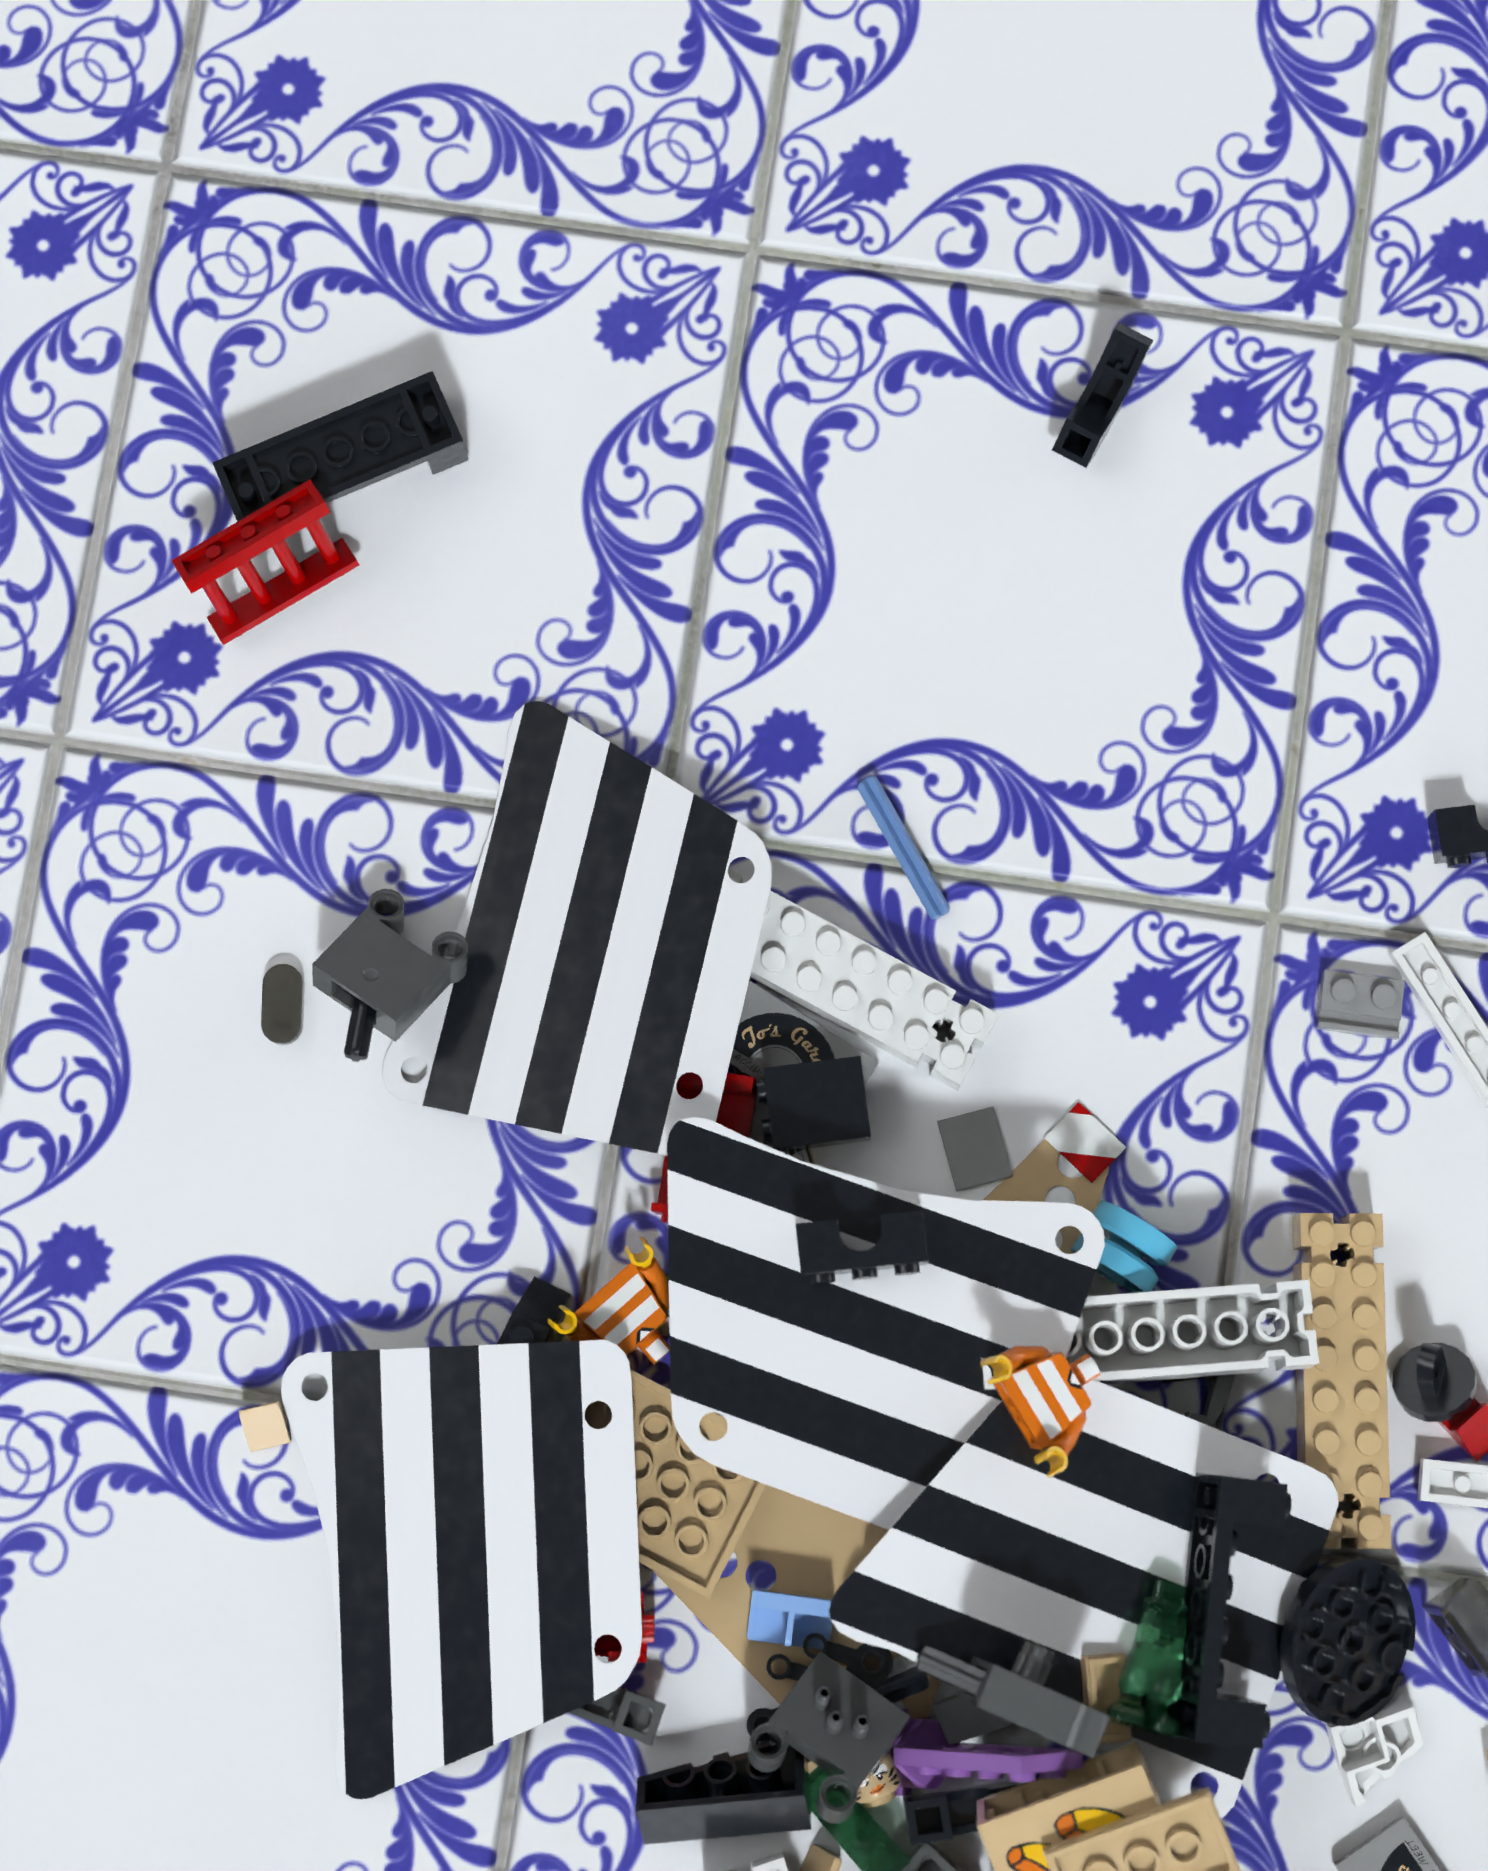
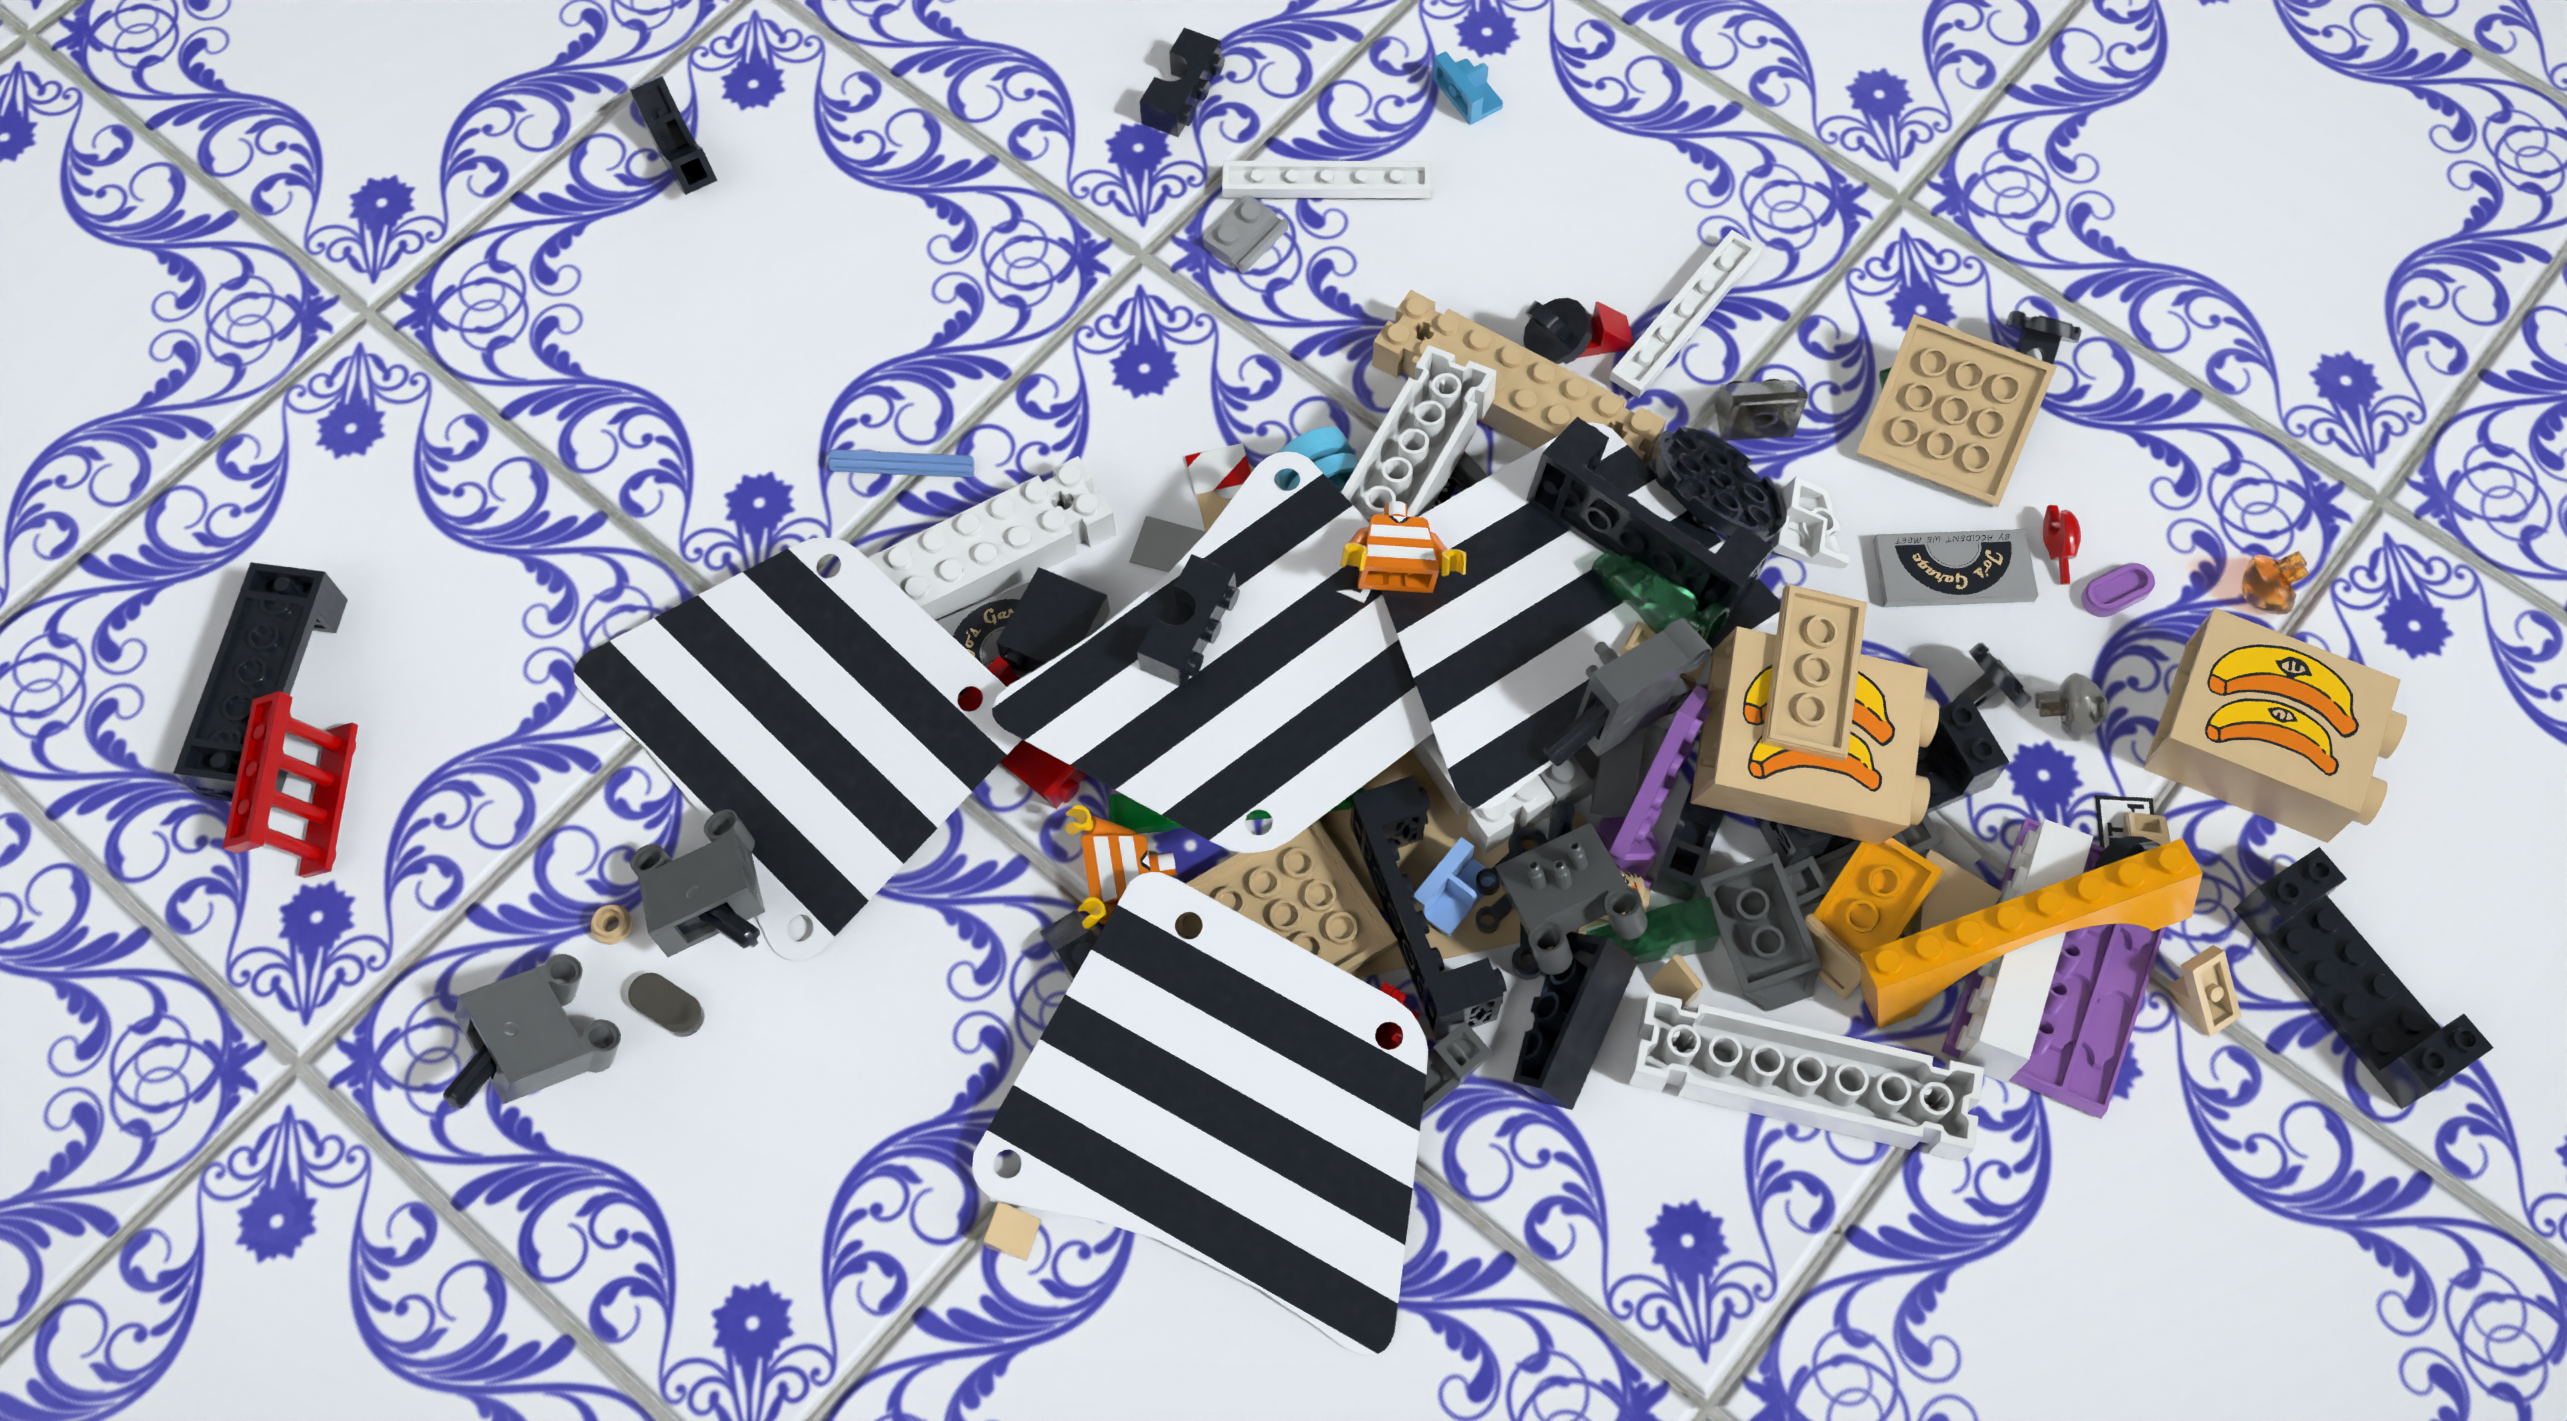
camera: 60 degrees left, 15 degrees down
none -> dark grey piece [443,954,621,1109]
none -> tan plate [591,905,633,945]
none -> black plate [1350,775,1507,1041]

